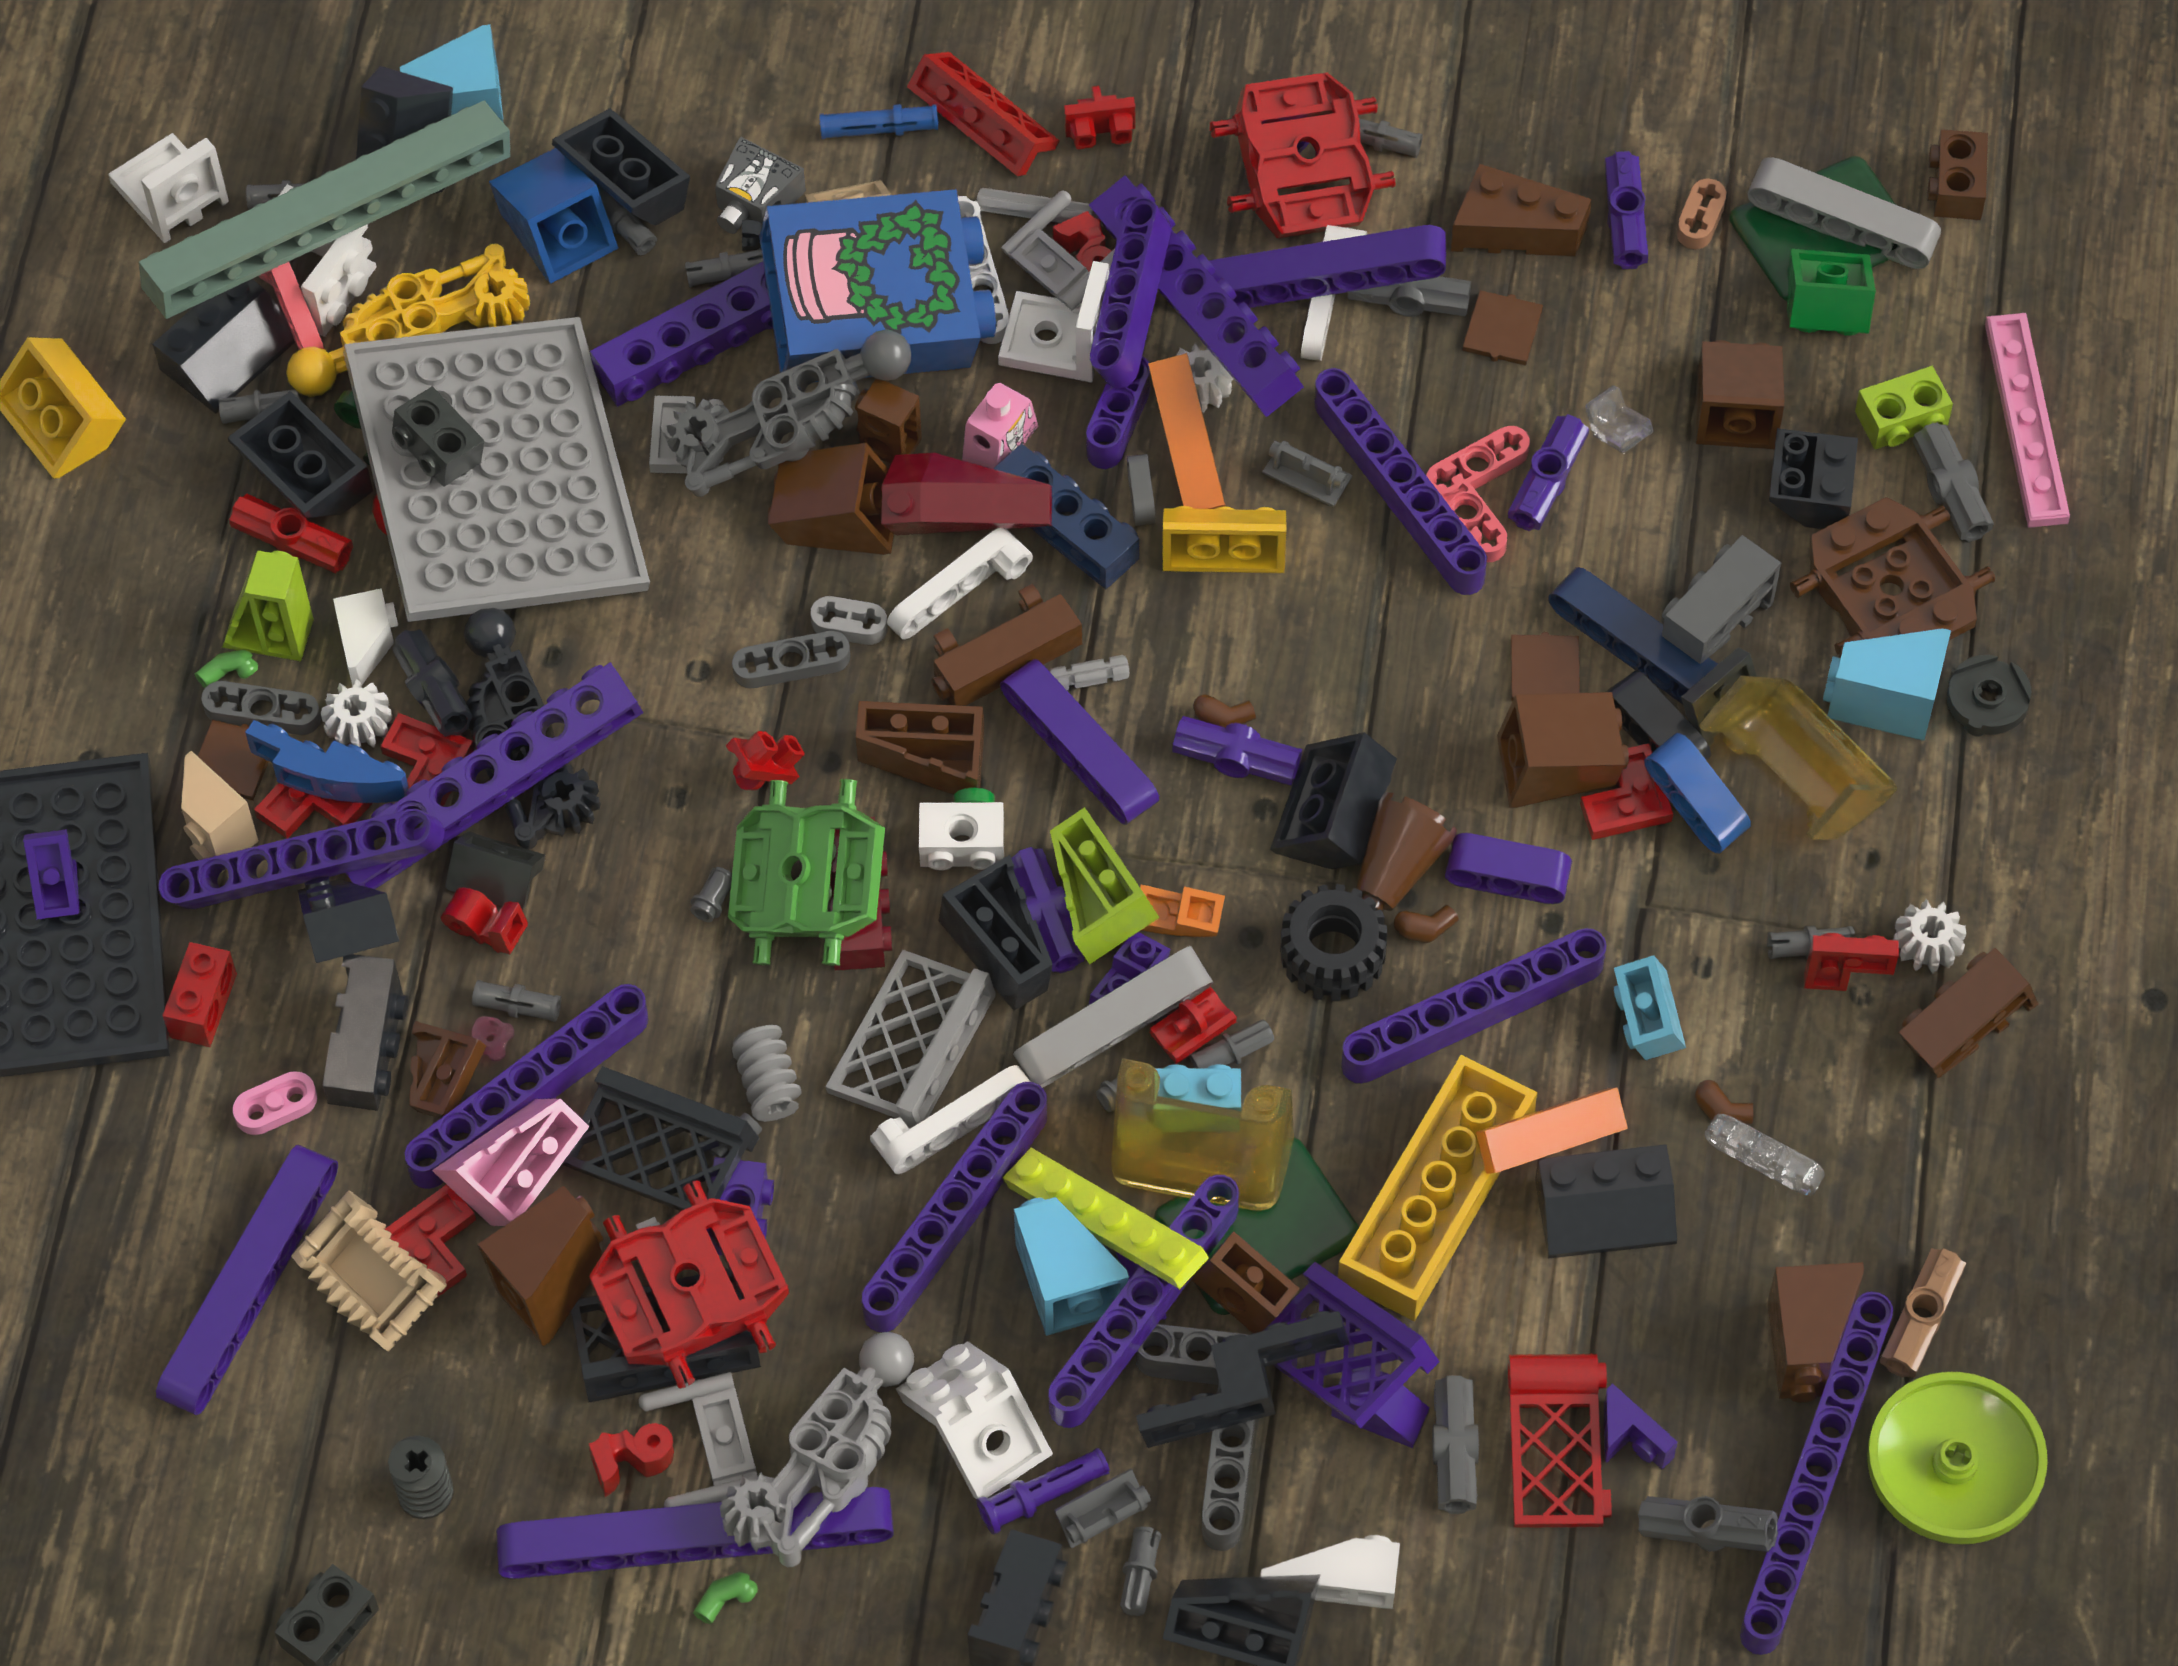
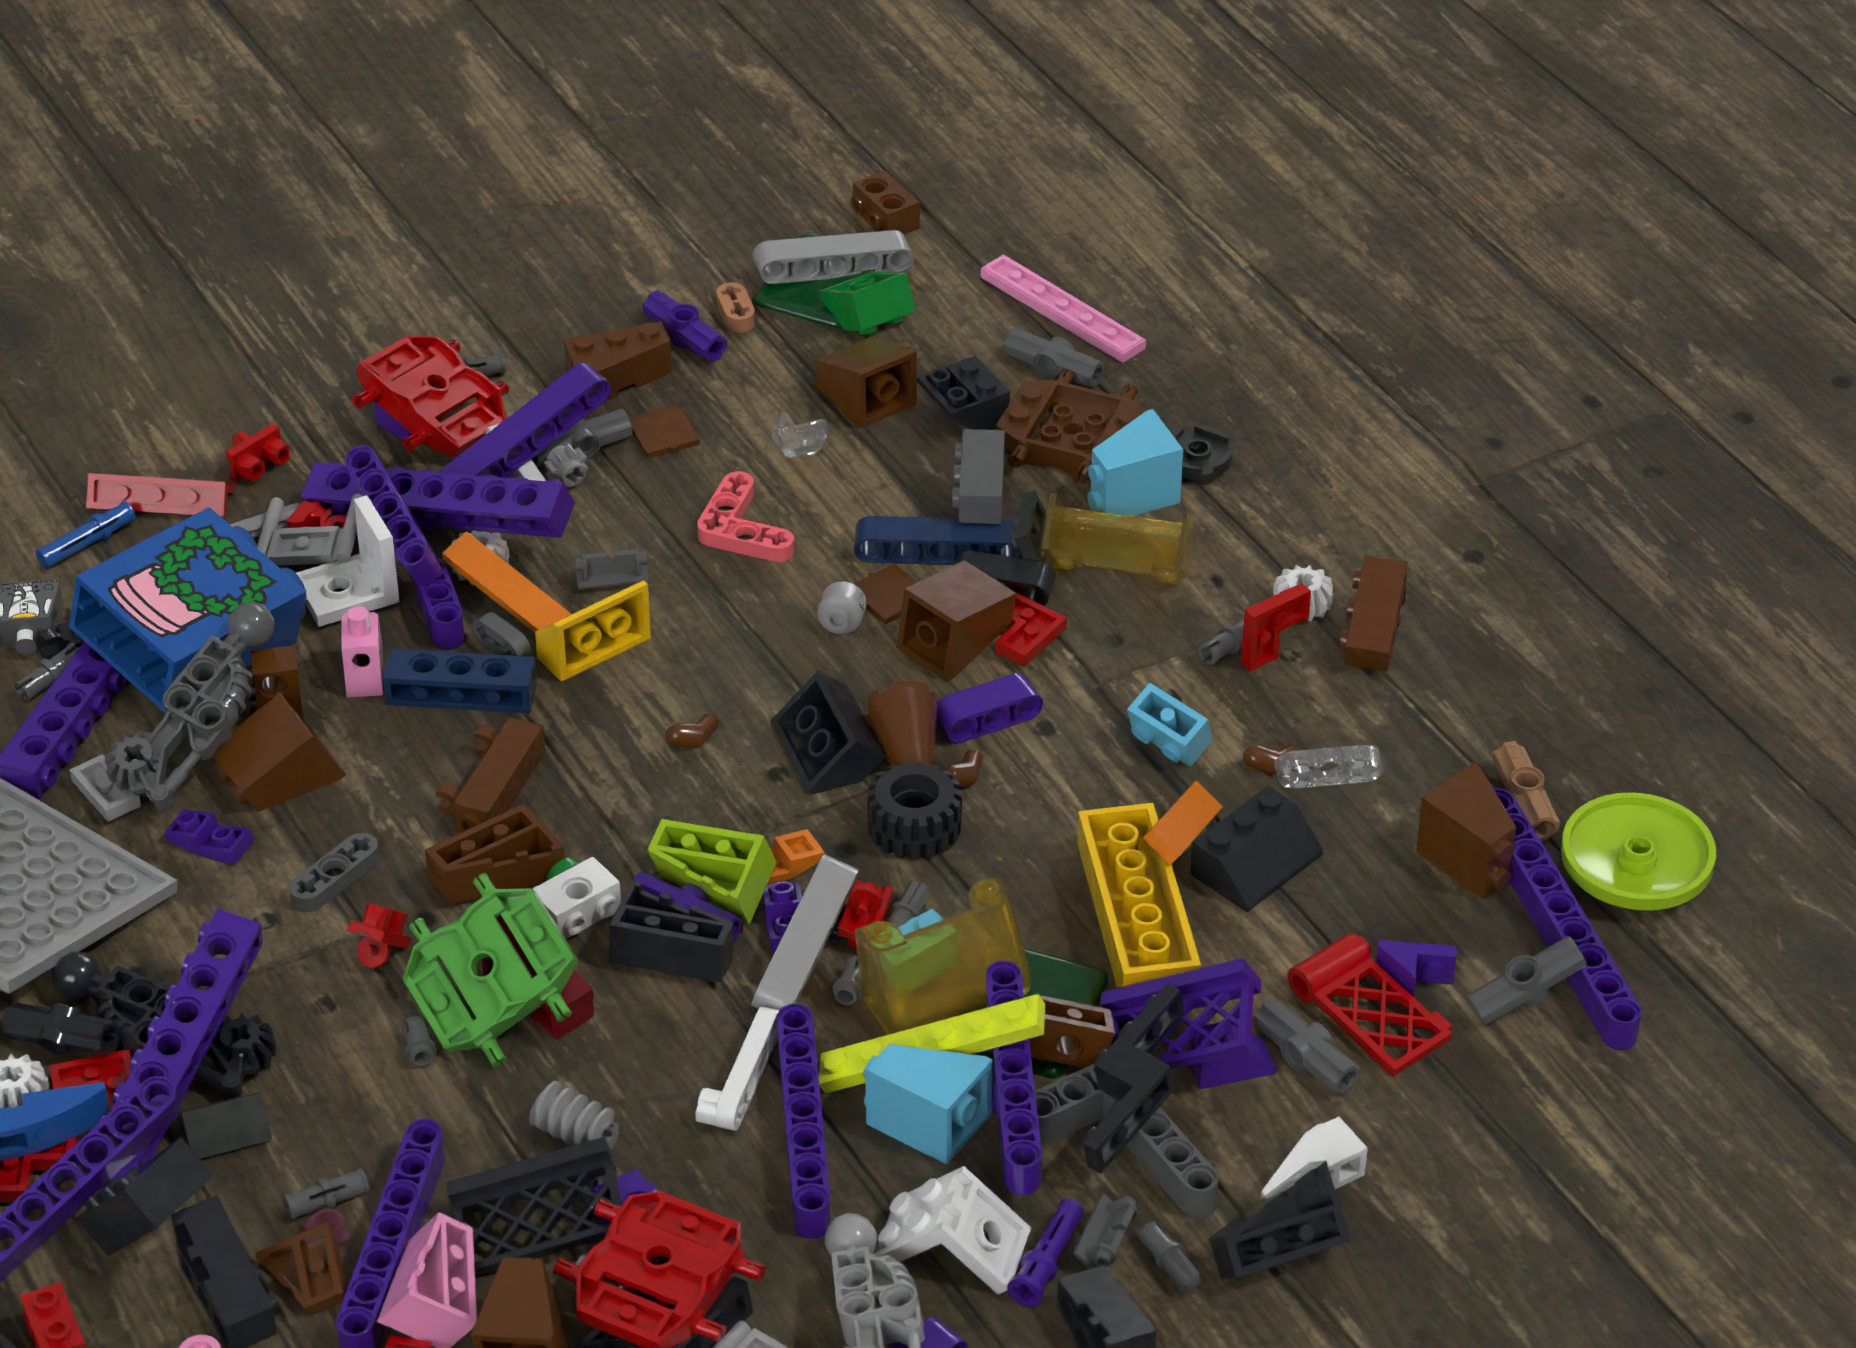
camera: 40 degrees left, 20 degrees down
red leg [440,887,528,955] -> none
light grey beam [811,596,888,645] -> none
light grey fence [825,950,996,1129] -> none
dark red wedge [881,453,1052,535] -> none
white beam [887,528,1033,639] -> none
dark purple beam [1000,659,1159,825] -> none
light grey axle [1049,655,1130,690] -> none
dark purple piece [1172,716,1302,785] -> none
dark purple beam [1315,368,1487,595] -> none
dark purple beam [1341,928,1606,1084] -> none
dark purple piece [1508,414,1589,531] -> none
beam [1644,733,1751,854] -> none
lime brick [1855,366,1953,450] -> none
none -> dark purple slope [164,809,254,864]
none -> light grey gear [544,444,589,487]
none -> light grey head [817,581,867,634]

